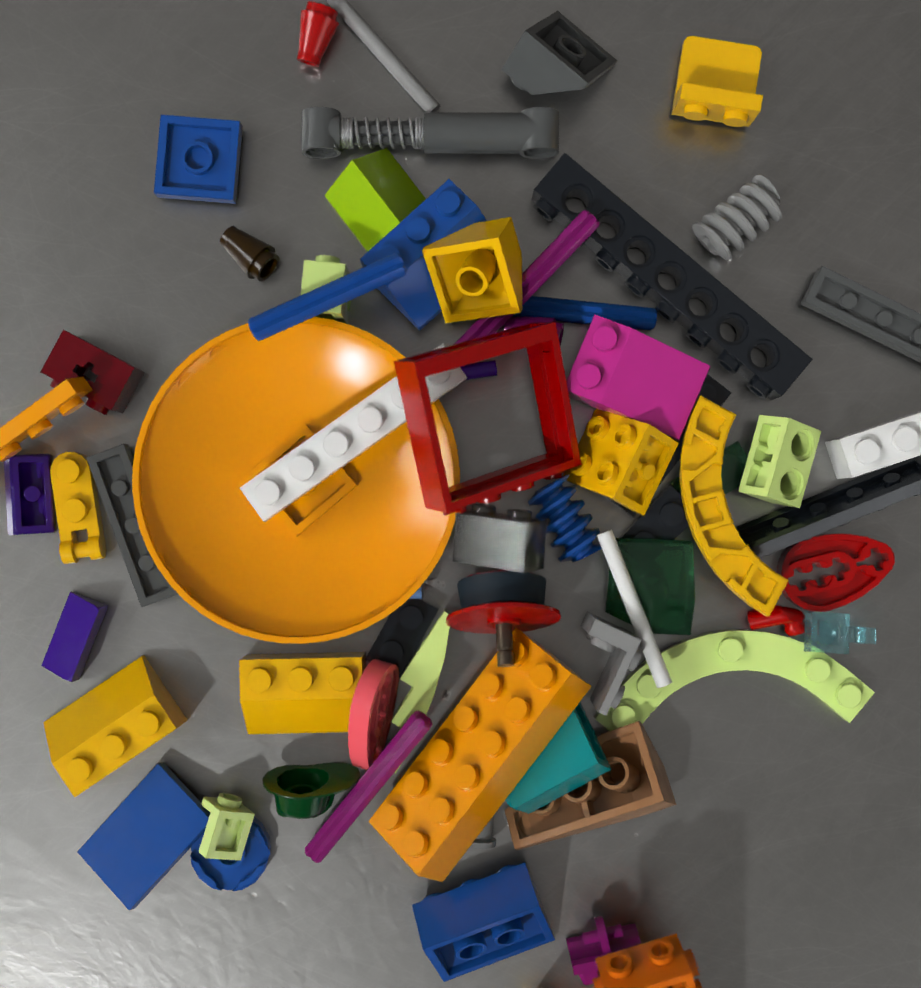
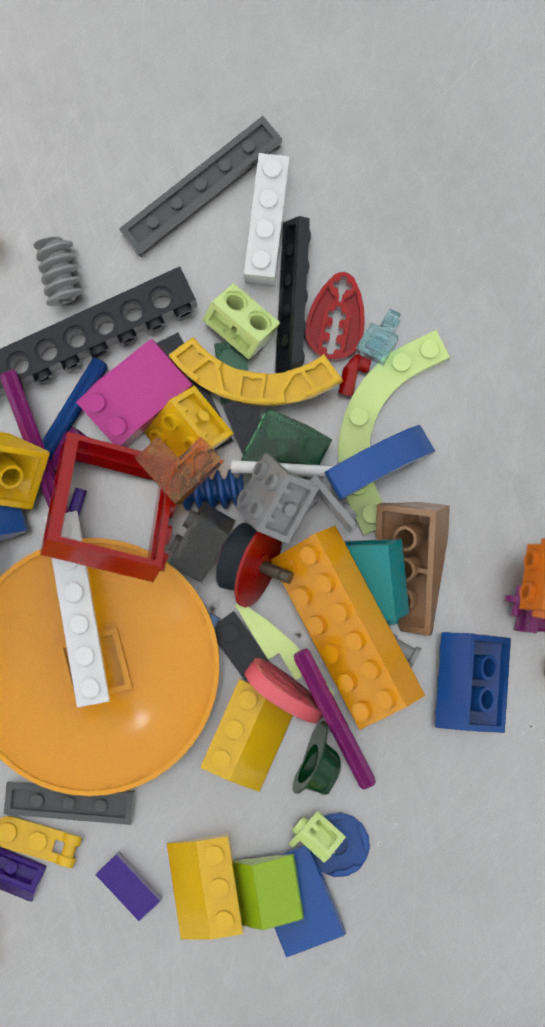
camera: 55 degrees left, 5 degrees down
none -> clear orange plate [135,436,225,505]
none -> lime slope [233,854,304,931]
none -> light grey bracket [236,453,319,544]
none -> blue slope [324,425,435,500]

